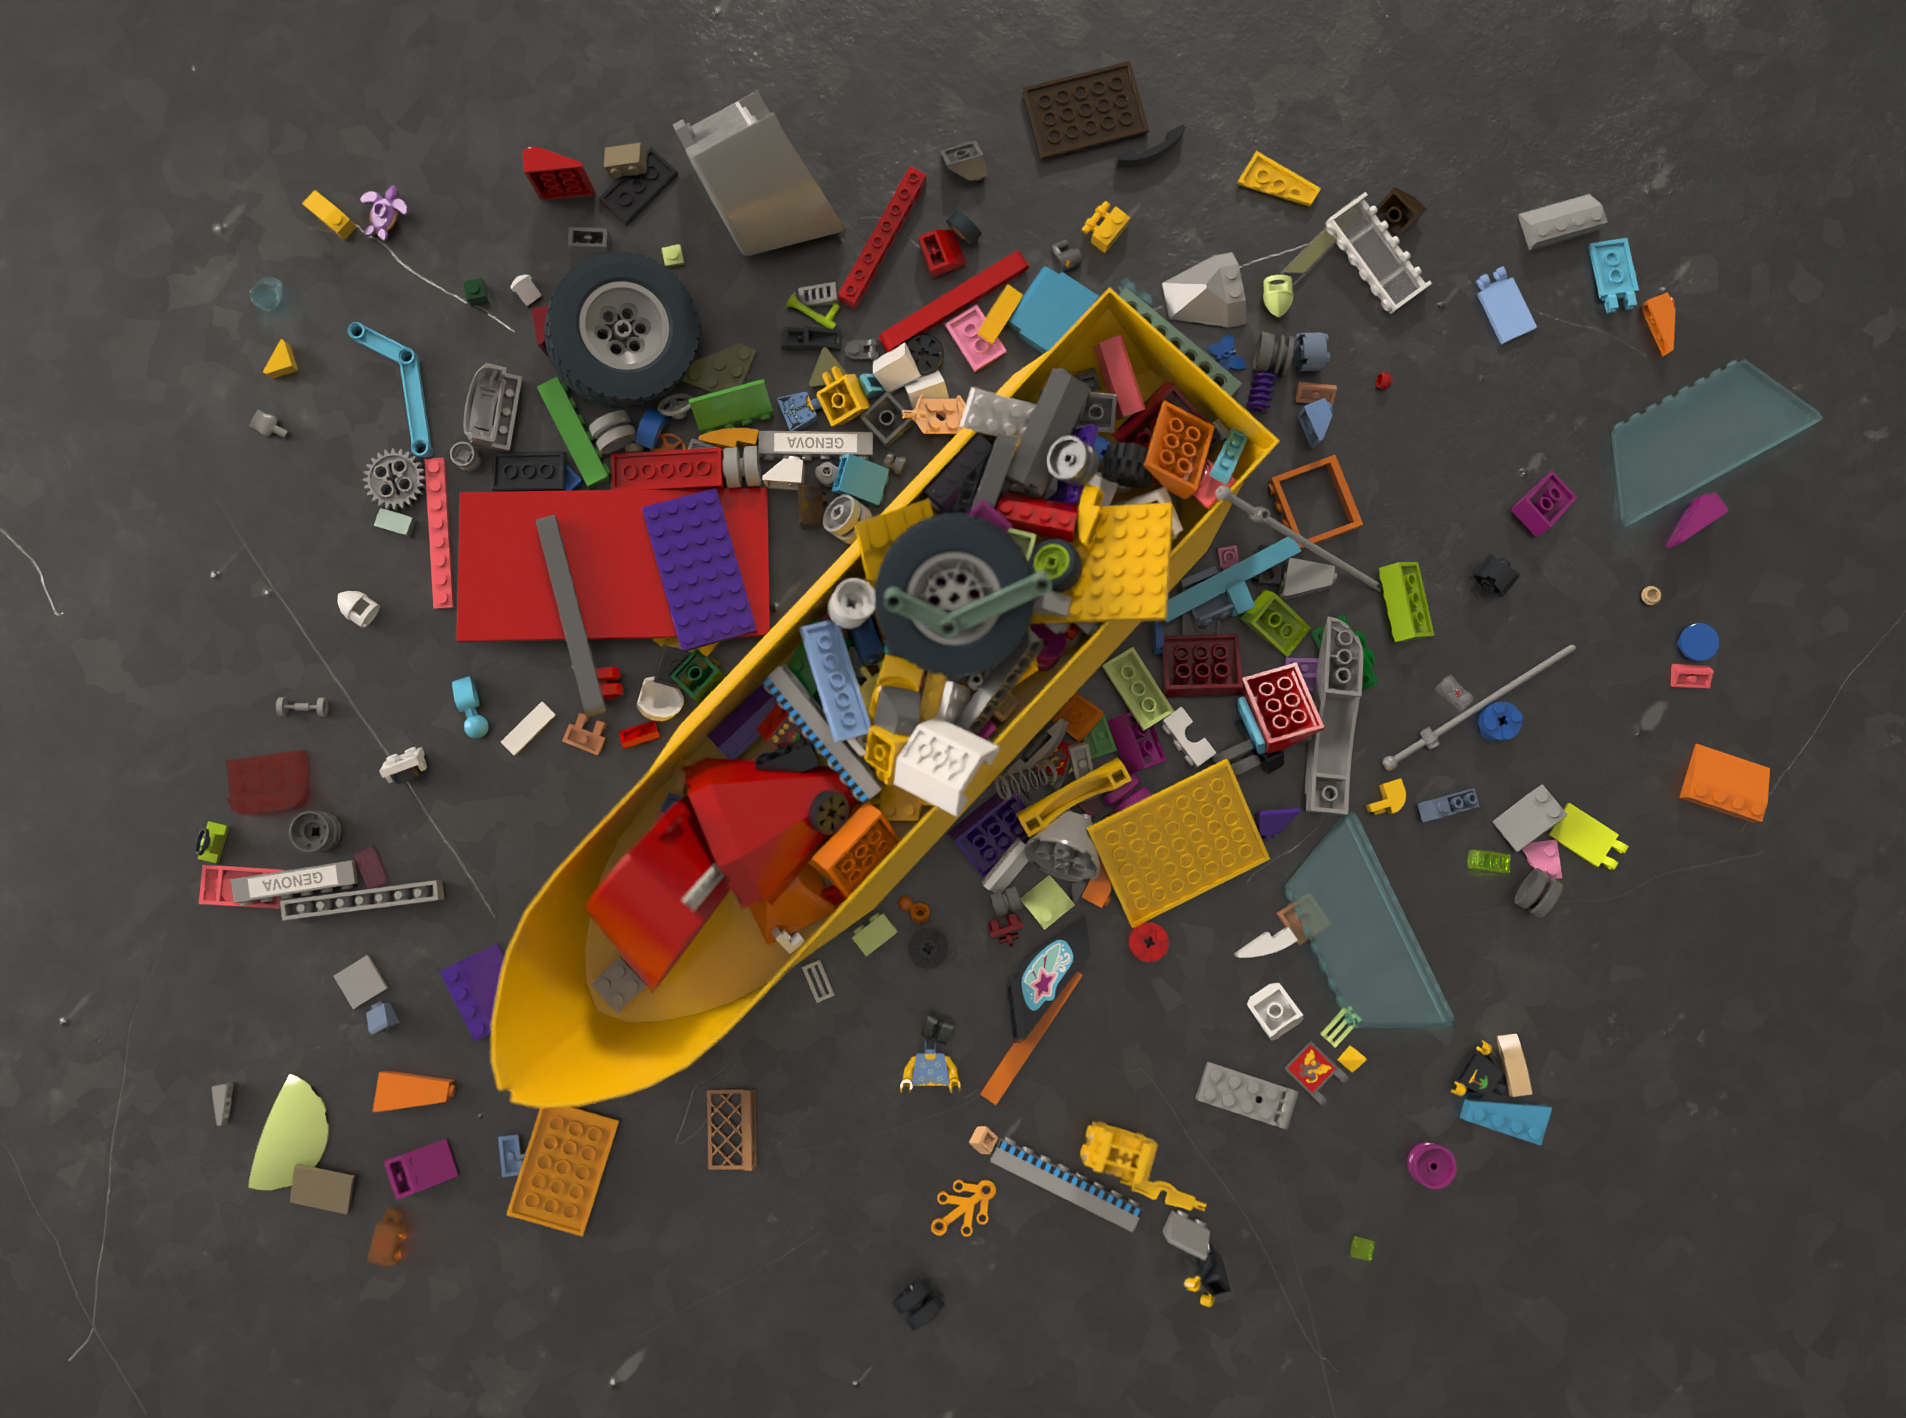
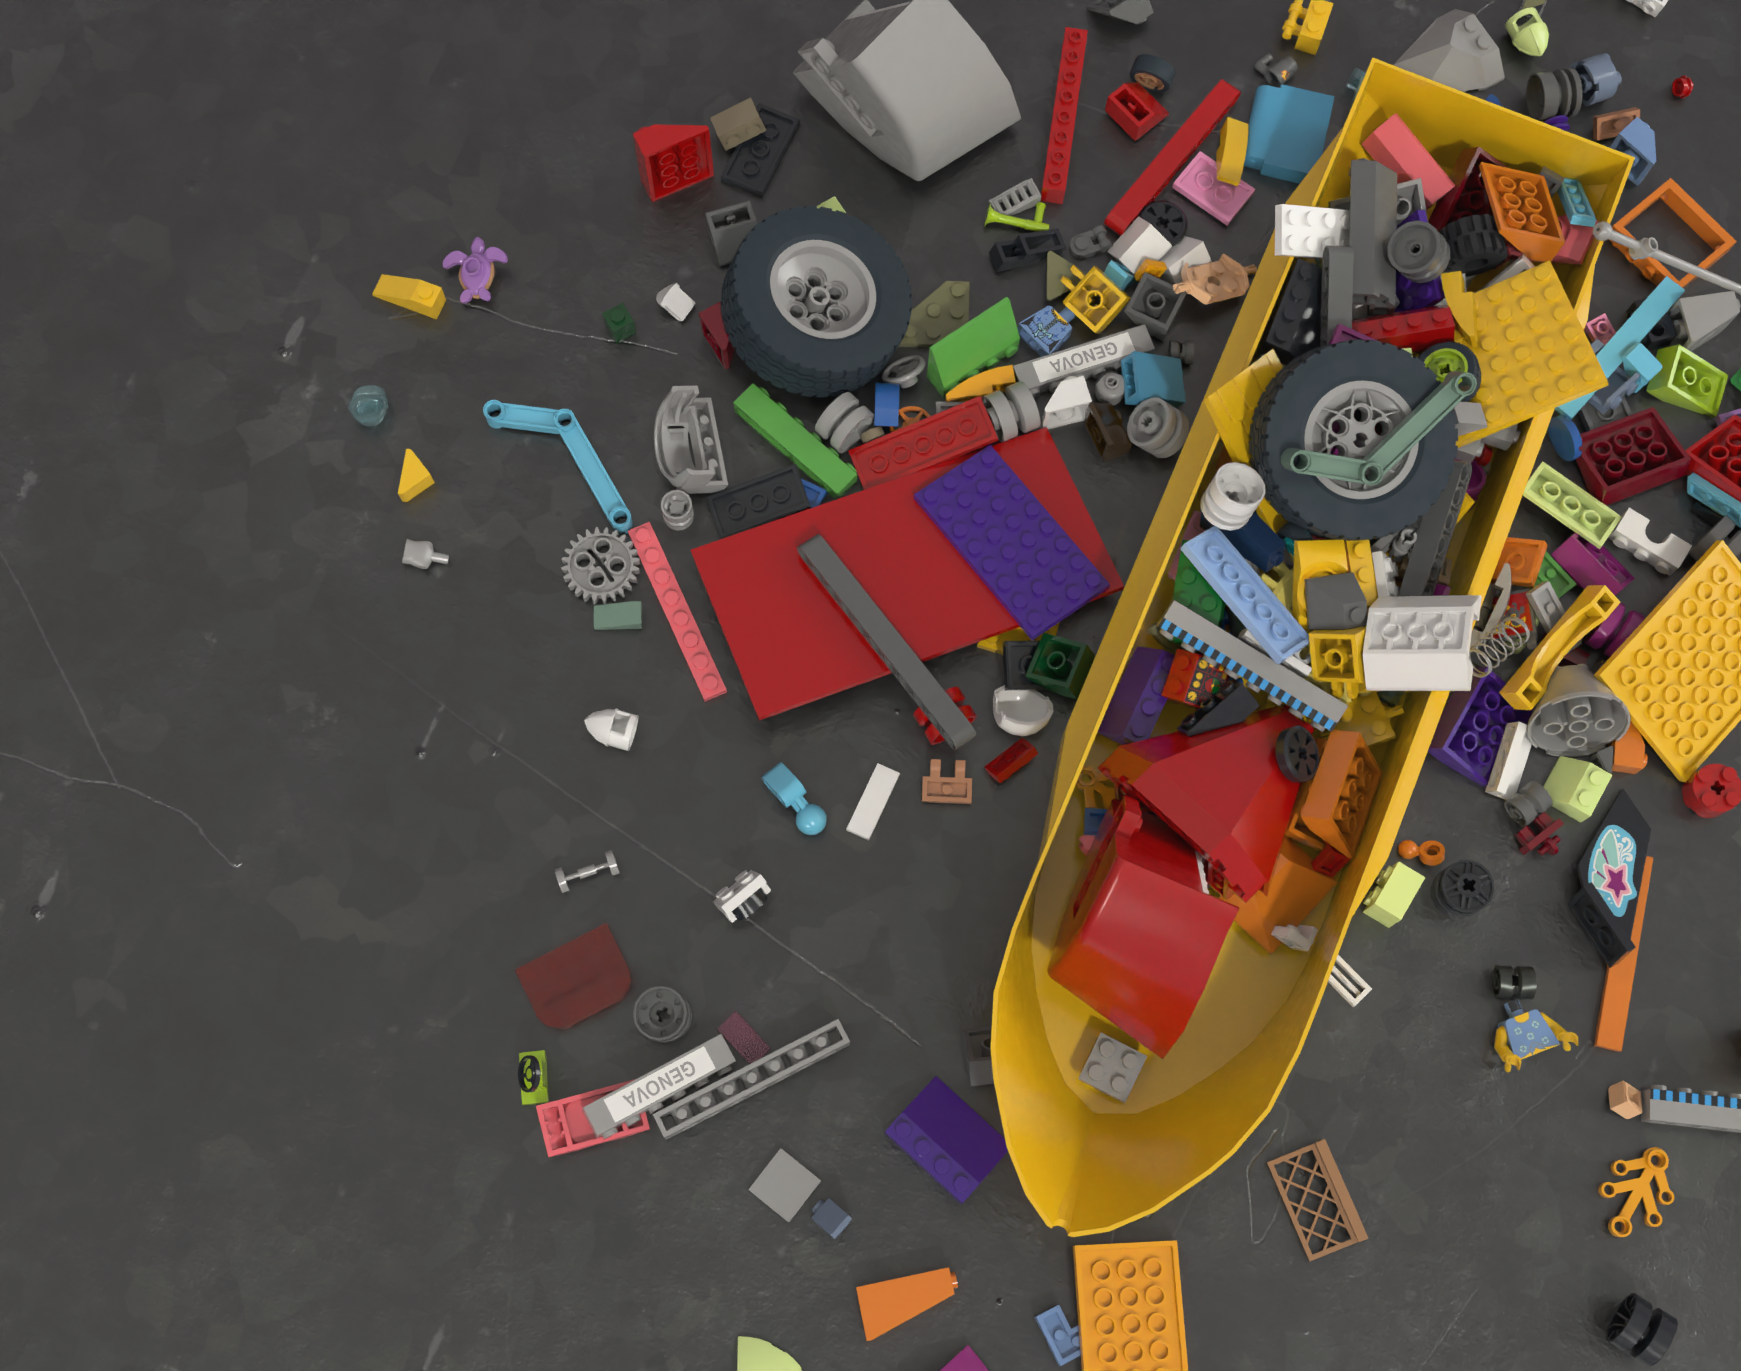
camera: 20 degrees left, 10 degrees down
none -> light orange tile [1134,259,1167,282]

